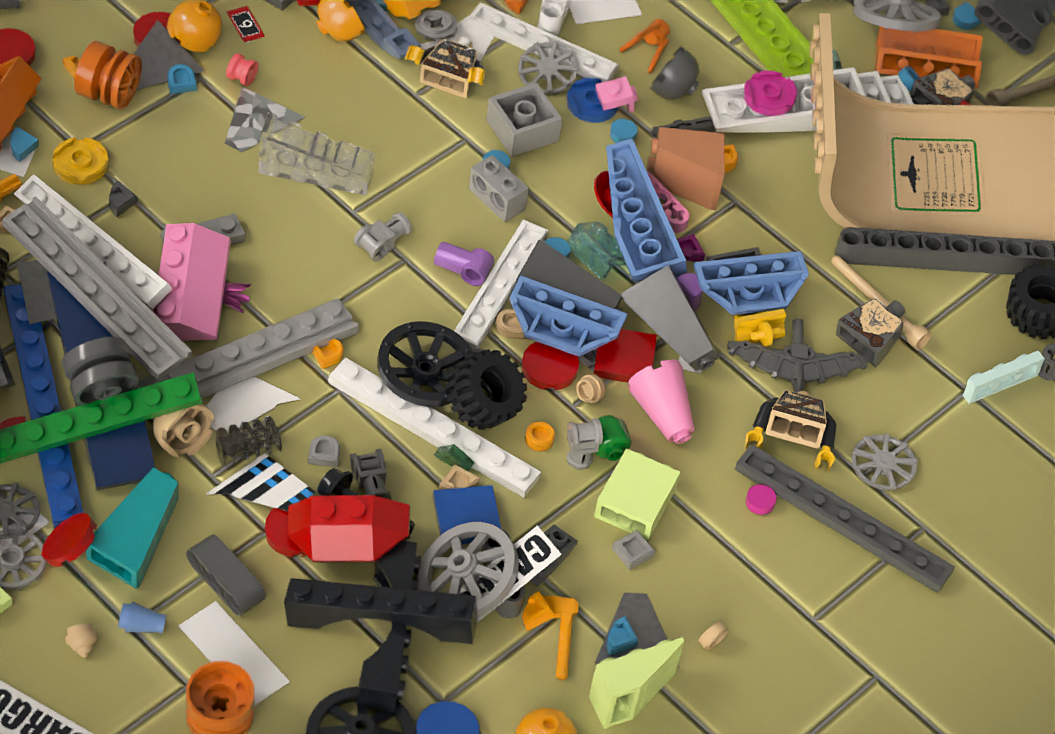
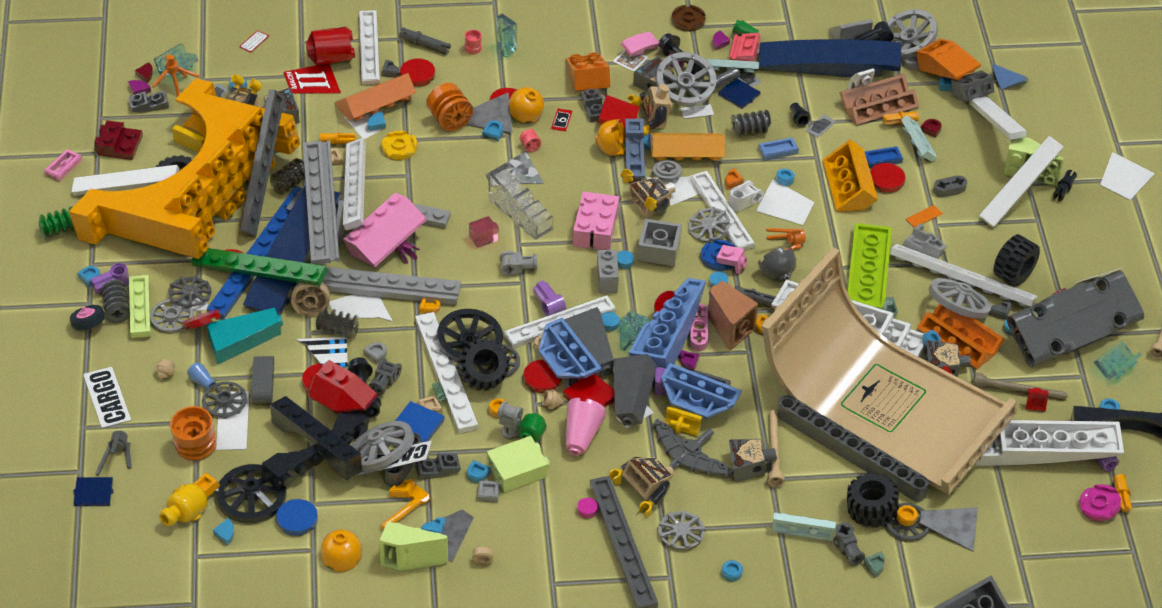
camera: 45 degrees right, 5 degrees down
dark grey wheel [62,337,139,405] -> none
dark grey tile [109,181,137,217] -> none
none -> dark grey wheel [202,381,247,419]
none -> dark azure tile [467,460,491,483]
none -> clear pink brick [469,216,499,248]
none -> bright pink piece [573,191,619,250]
none -> dark azure tile [722,560,743,582]

